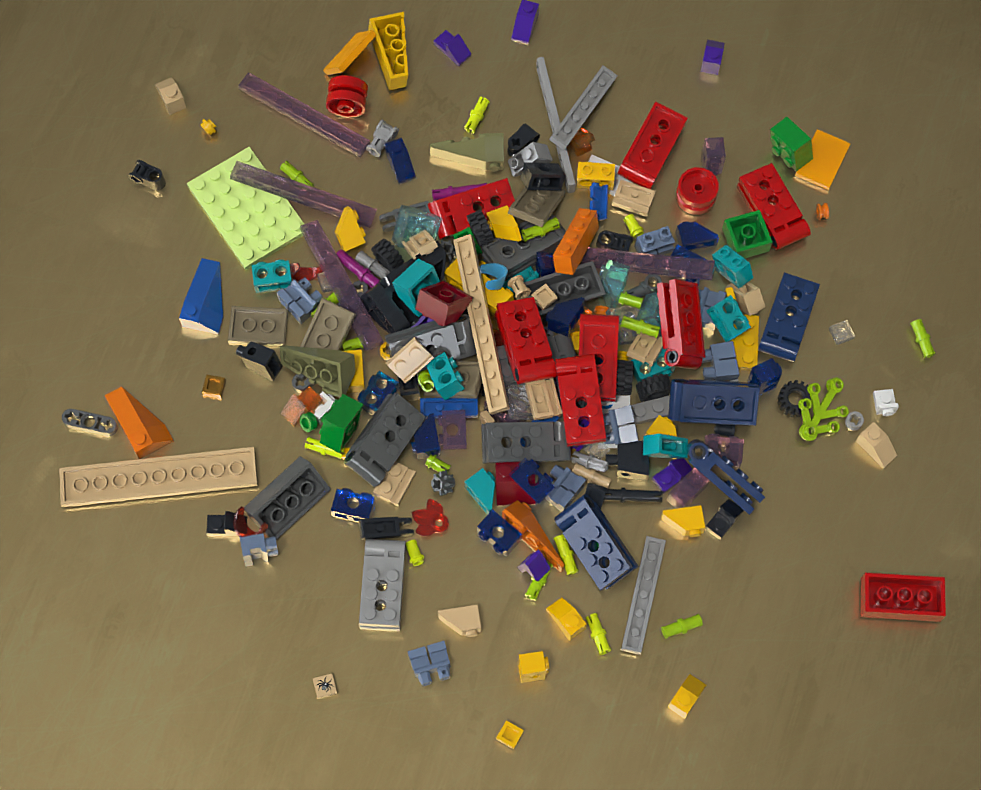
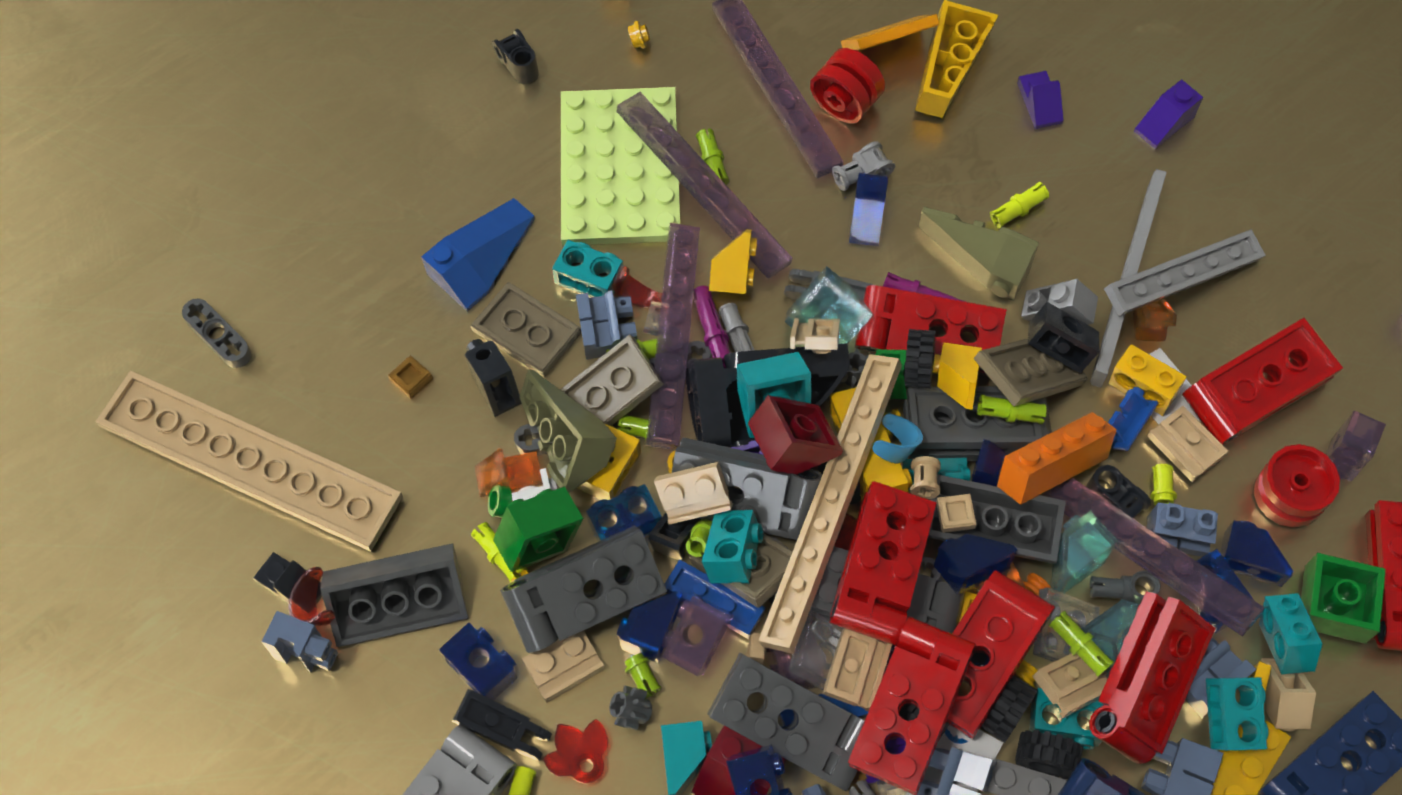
camera: 35 degrees right, 5 degrees down
orange wedge [105,386,174,459] -> none
black tyre [371,238,404,273] -> none
black piece [507,123,540,158] -> none
lime pin [618,291,643,309] -> none

